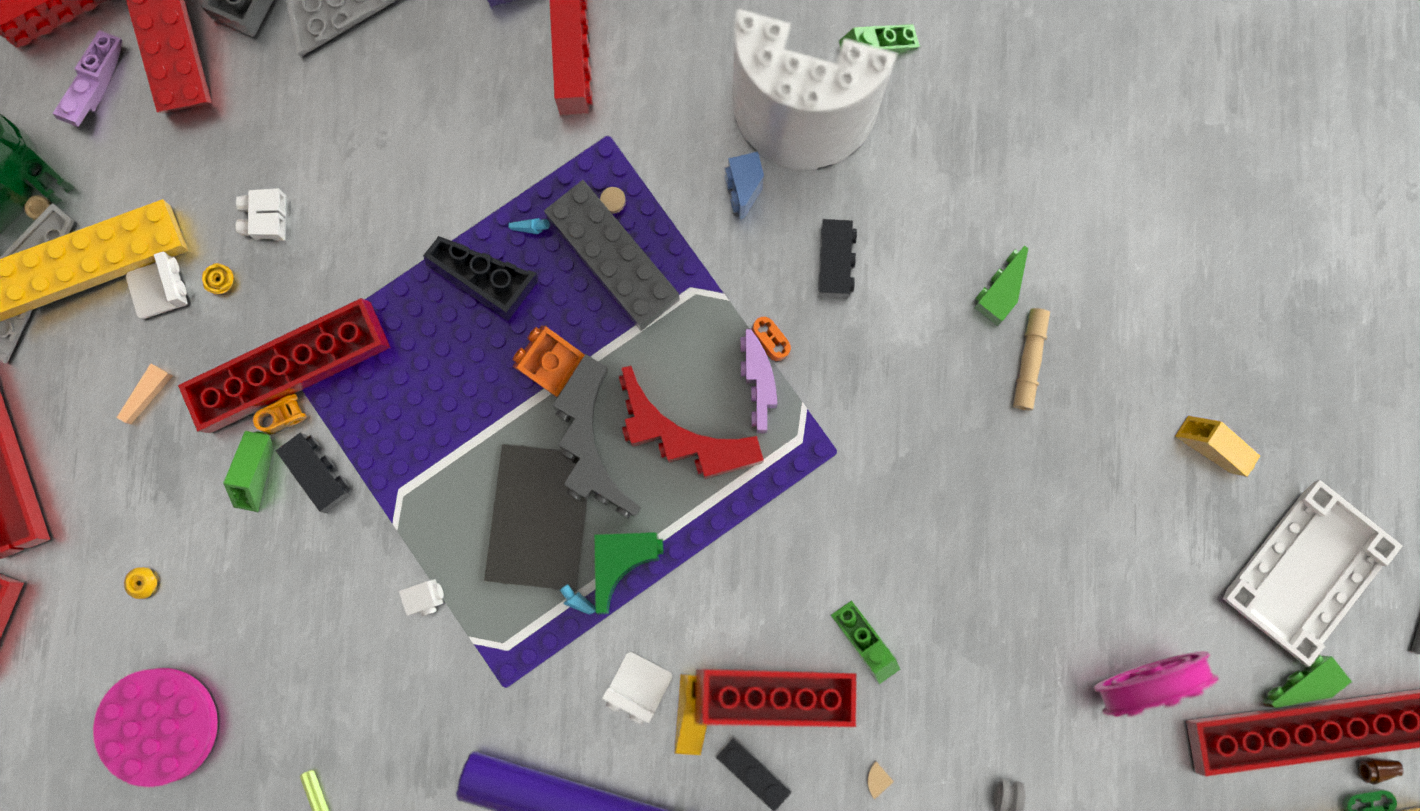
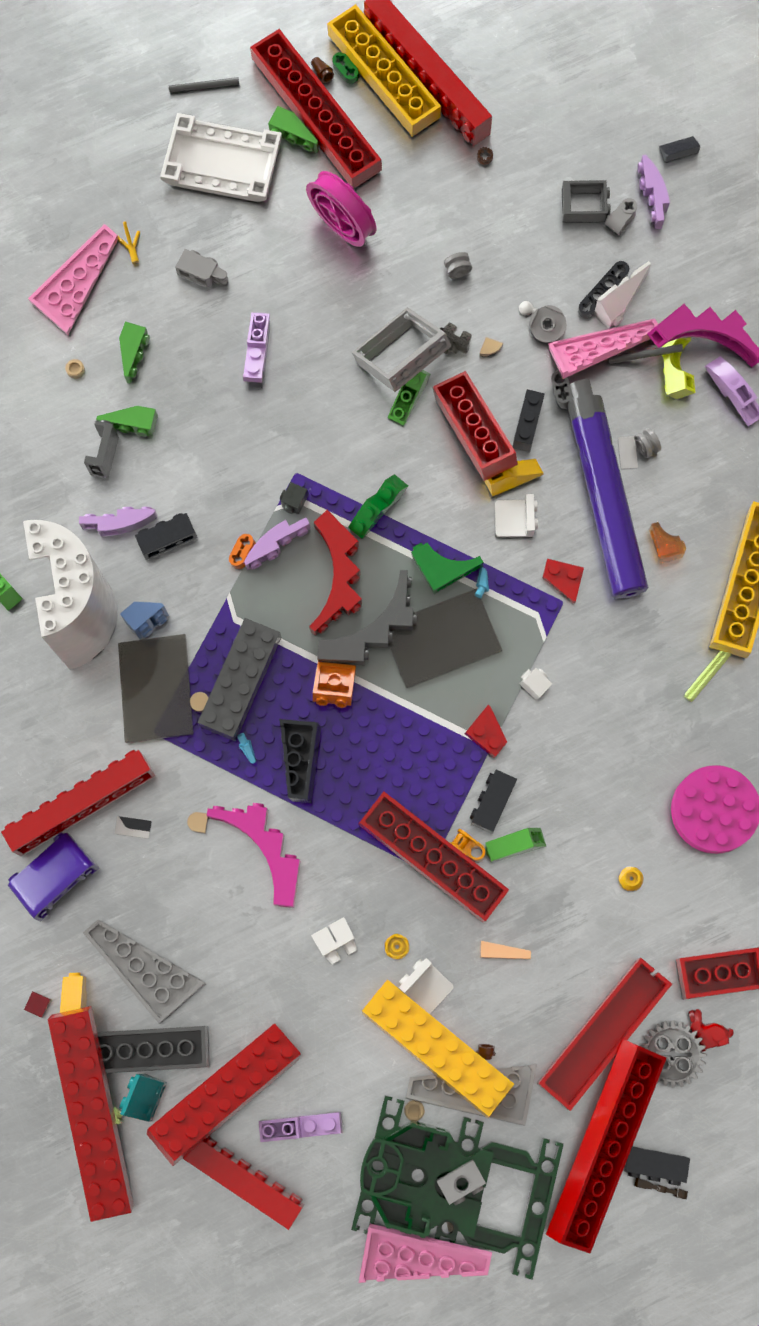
camera: 115 degrees left, 5 degrees down
tan piece [1013,308,1050,411] -> none
yellow slope [1175,416,1260,477] -> none
none -> bright pink wing [28,224,118,335]
none -> tan tile [65,359,85,379]
none -> lavender slope [79,507,157,536]
none -> dark grey panel [84,420,119,478]
none -> sticker [114,816,152,839]
none -> yellow plant [118,221,140,264]
none -> clear smoke piece [118,634,194,743]
none -> bright green slope [119,321,150,384]
none -> light grey hinge [175,249,228,287]
none -> tan tile [187,812,208,834]
none -> dark pink arch [207,803,301,908]
none -> lavender slope [243,312,270,383]
none -> pearl dark grey brick [280,482,308,514]
none -> green arch [348,474,409,539]
none -> light grey window [352,307,451,392]
none -> clear smoke hips [440,322,472,355]
none -> red wing [464,705,507,758]
none -> reddish brown plate [476,1044,496,1060]
none -> red wing [542,559,584,604]

